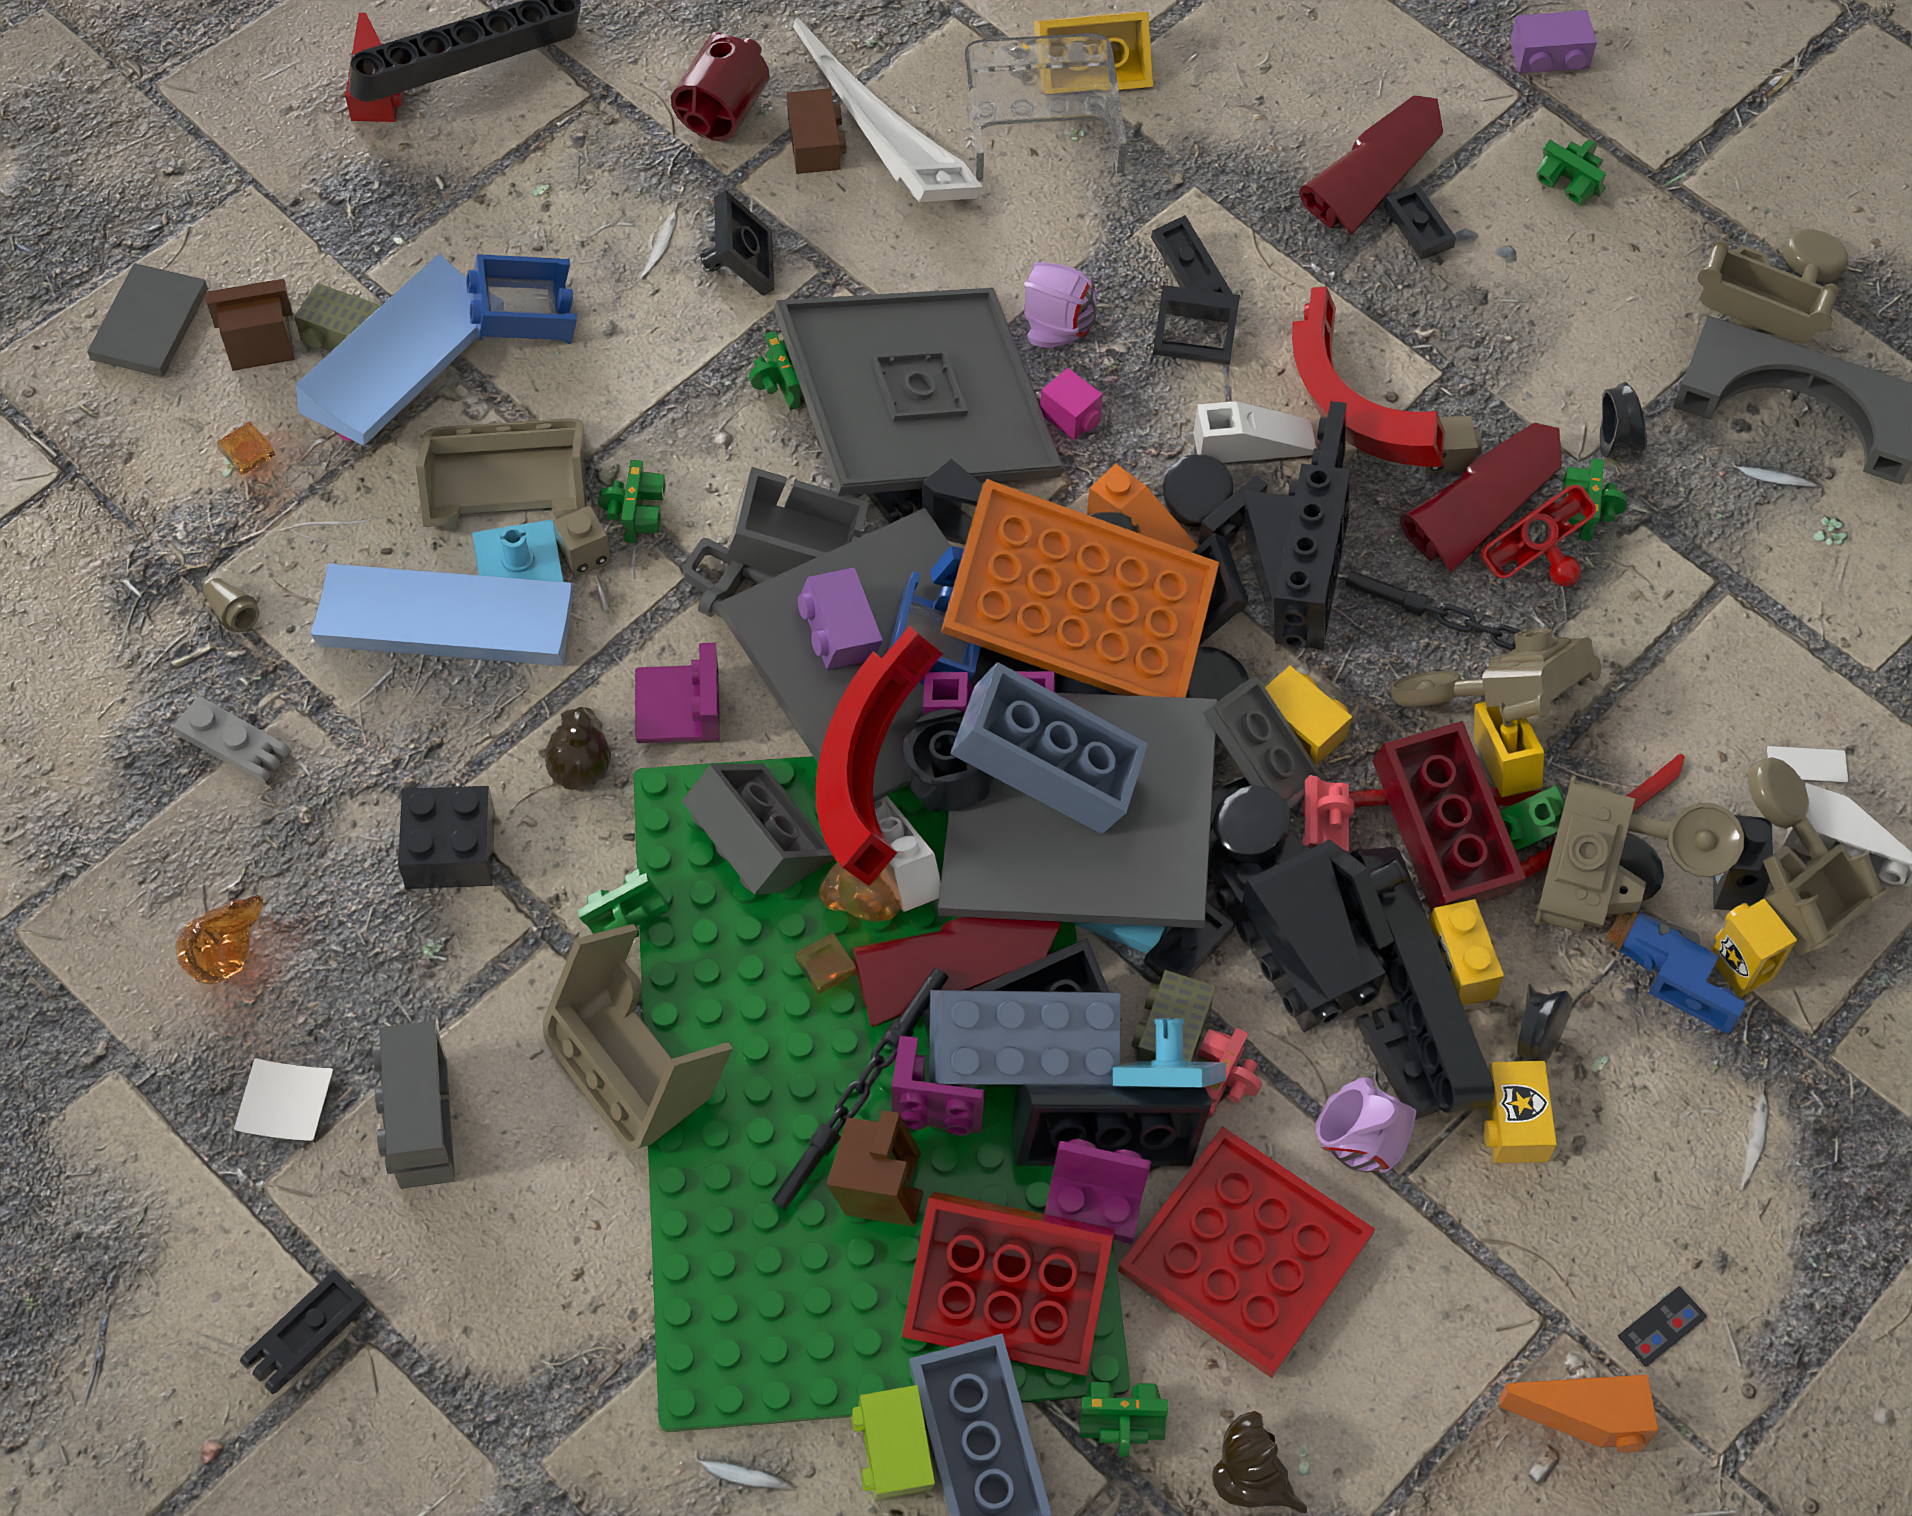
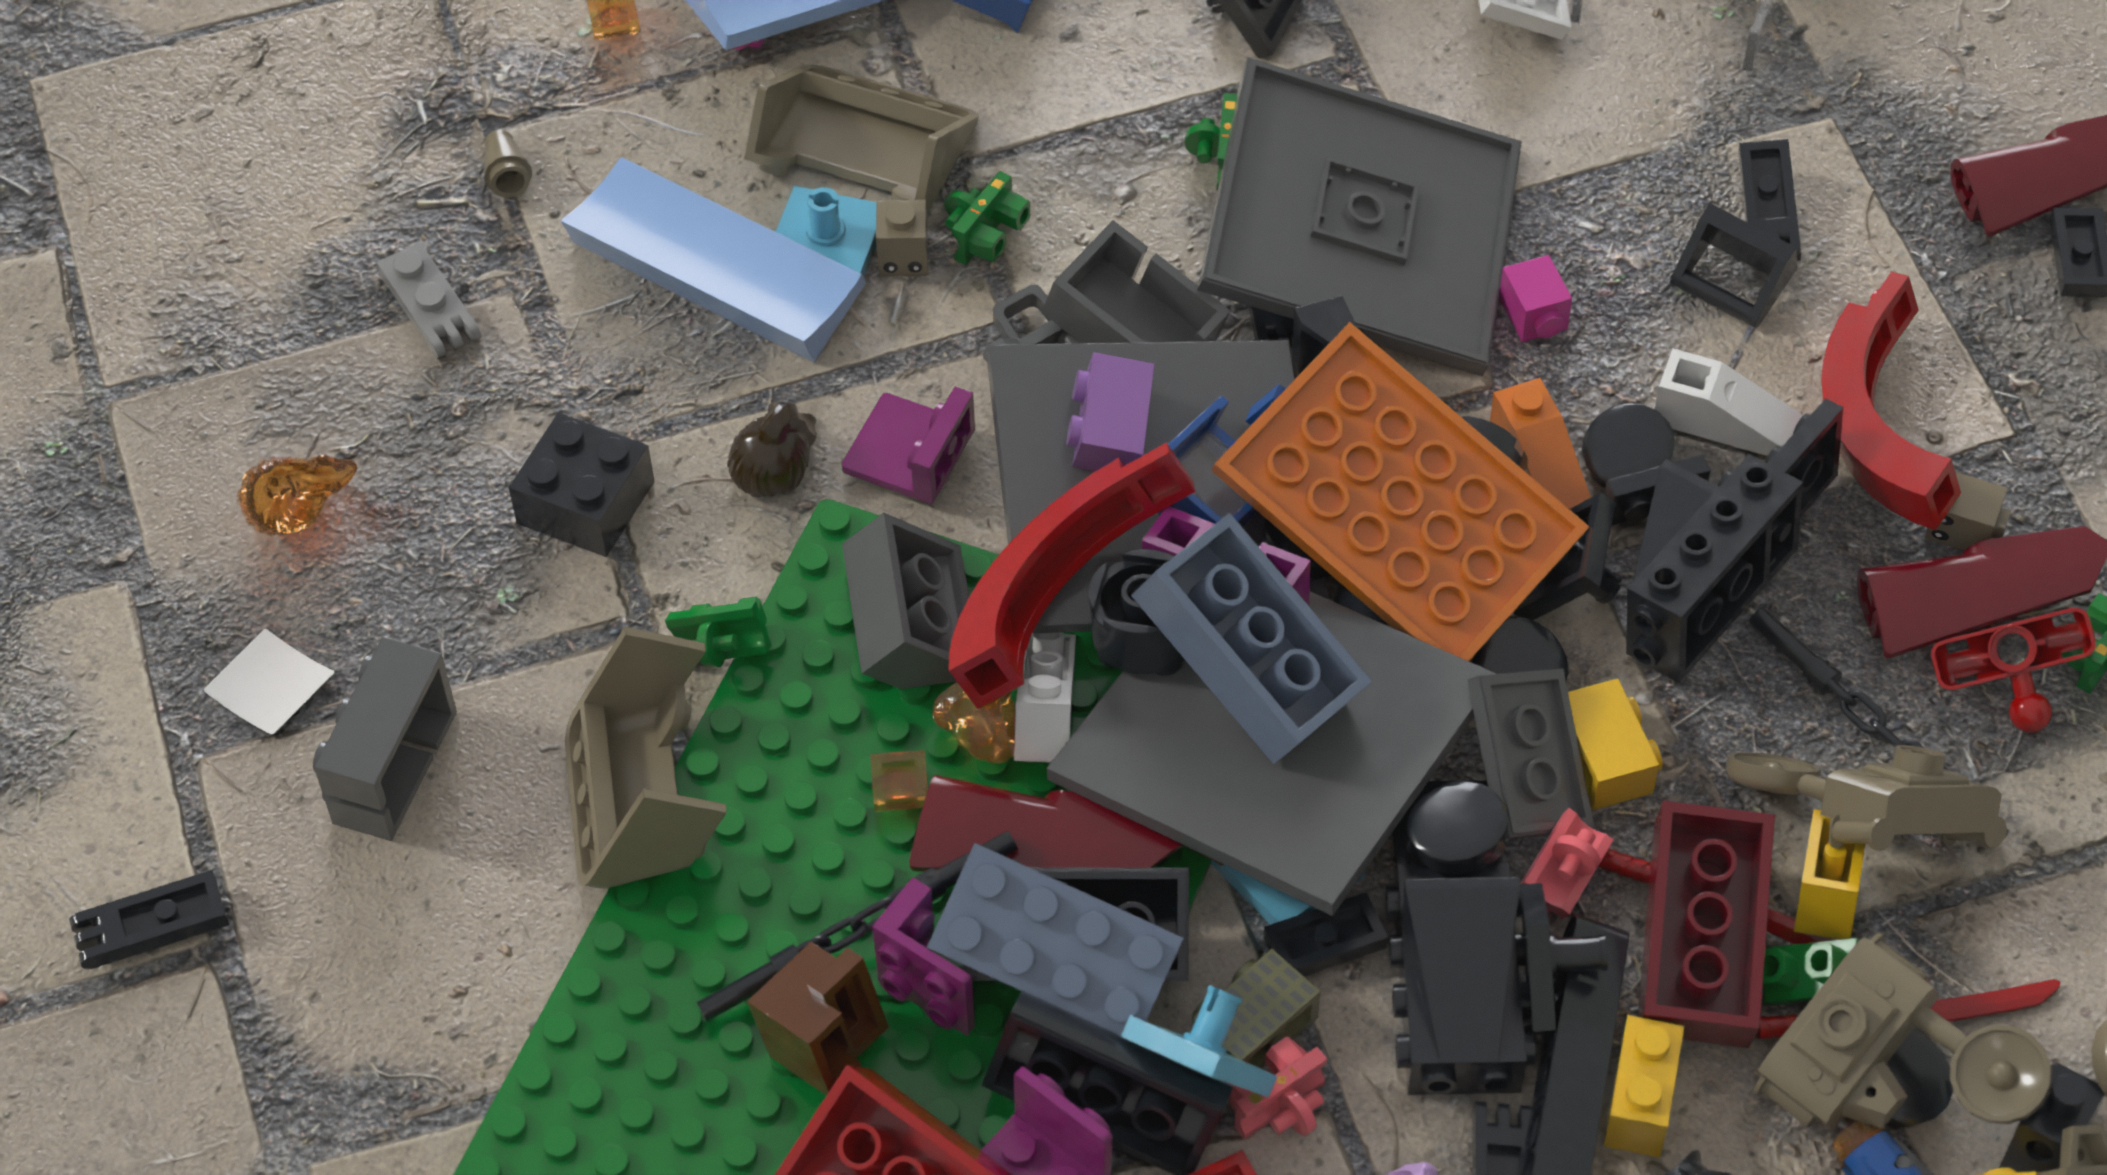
camera: 30 degrees right, 5 degrees down
lavender piece [1024,262,1097,348] -> none

